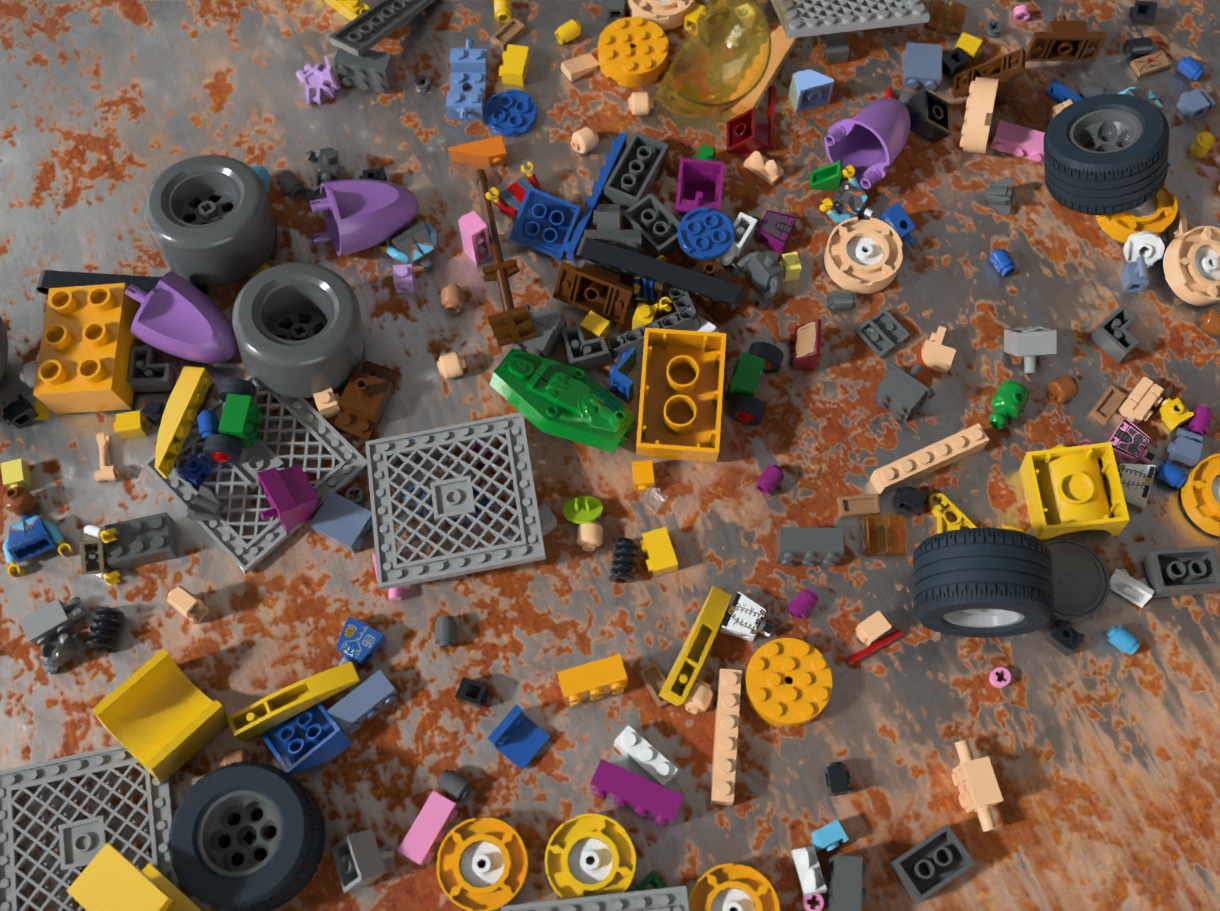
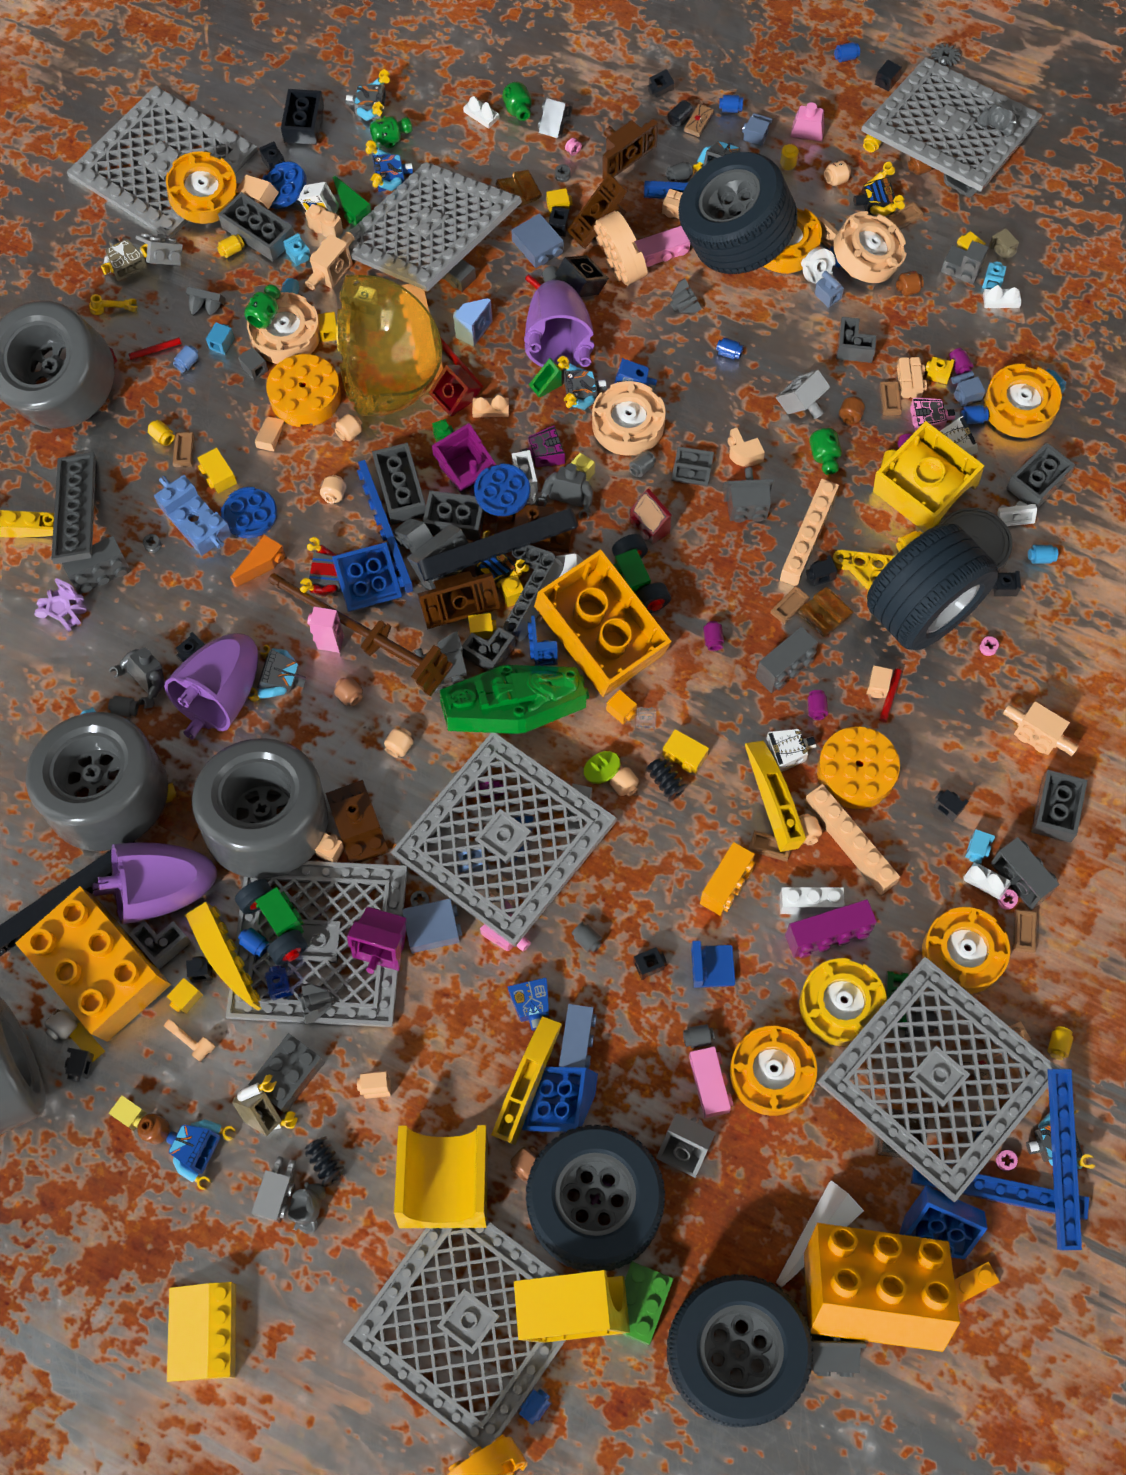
camera: 40 degrees left, 0 degrees up
lavender brick [393,264,415,293] -> none
yellow brick [555,19,582,44] -> none

